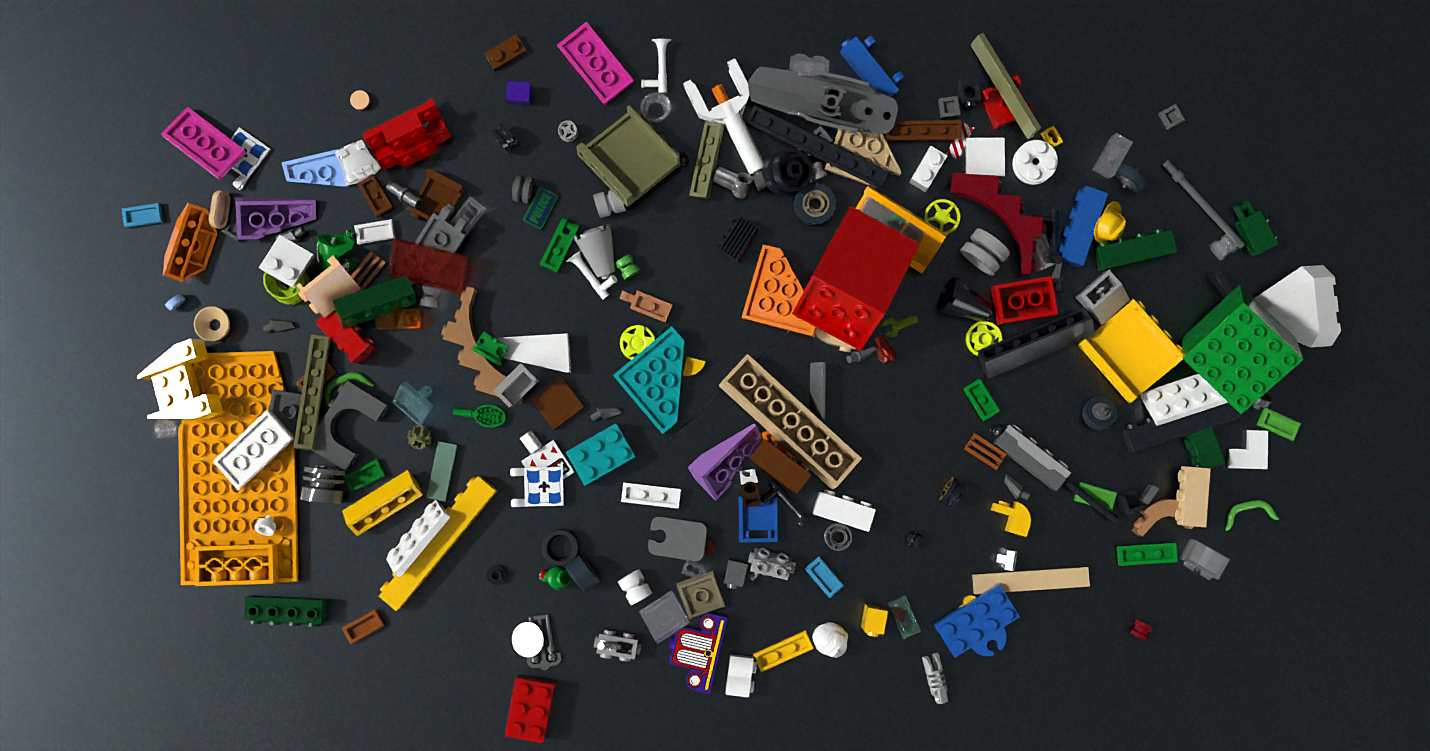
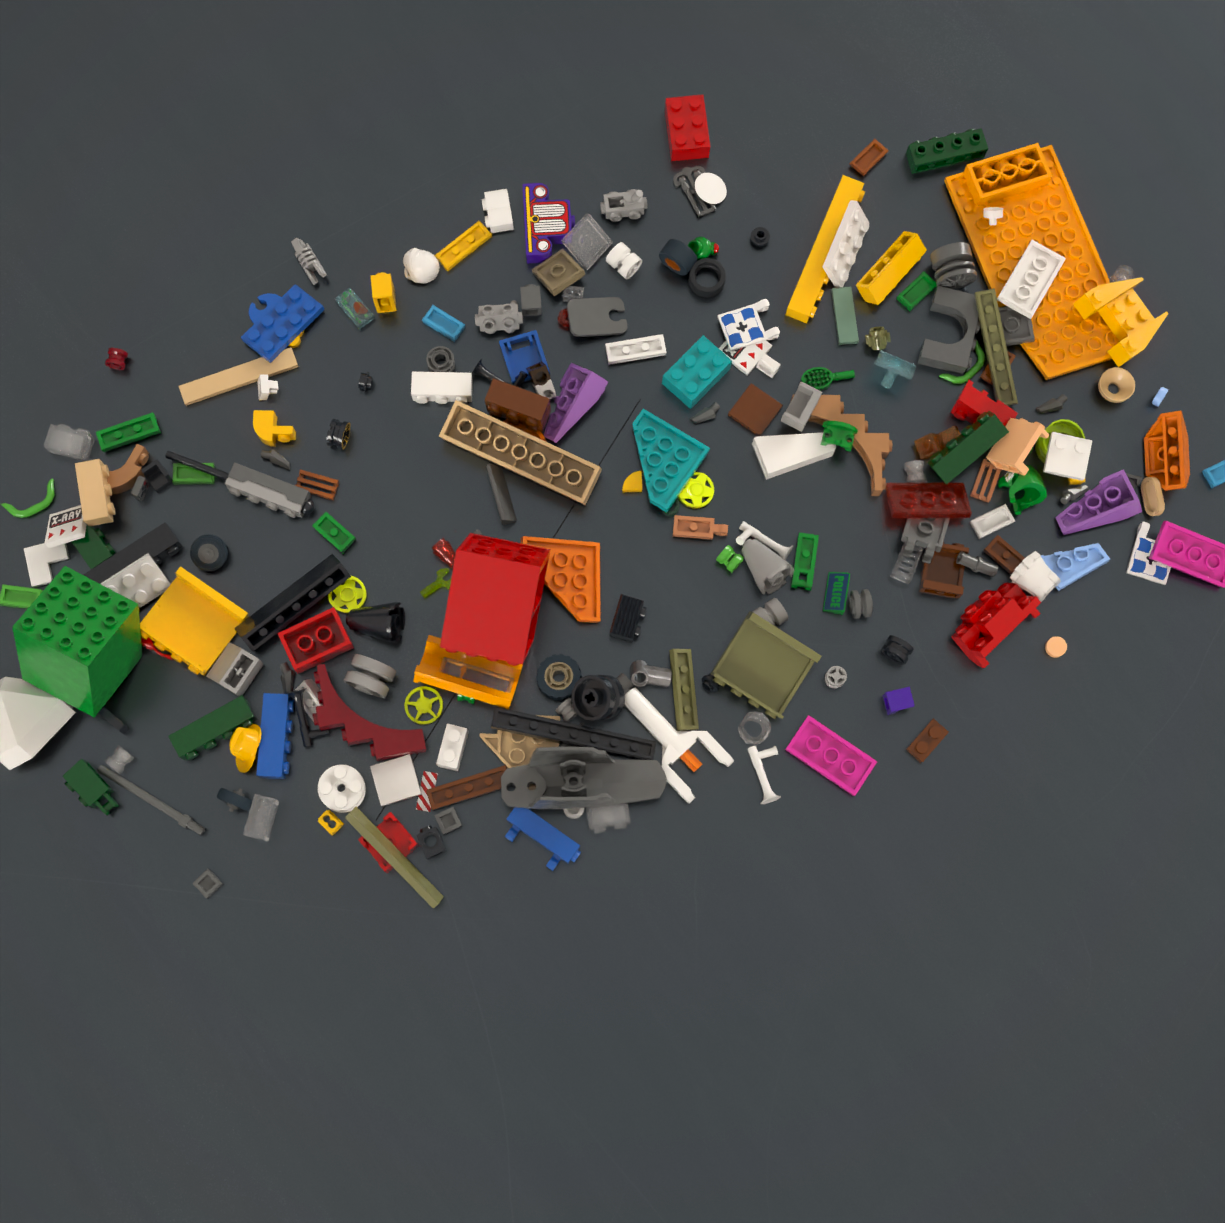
camera: 160 degrees right, 10 degrees down
none -> white tile [45,505,87,548]

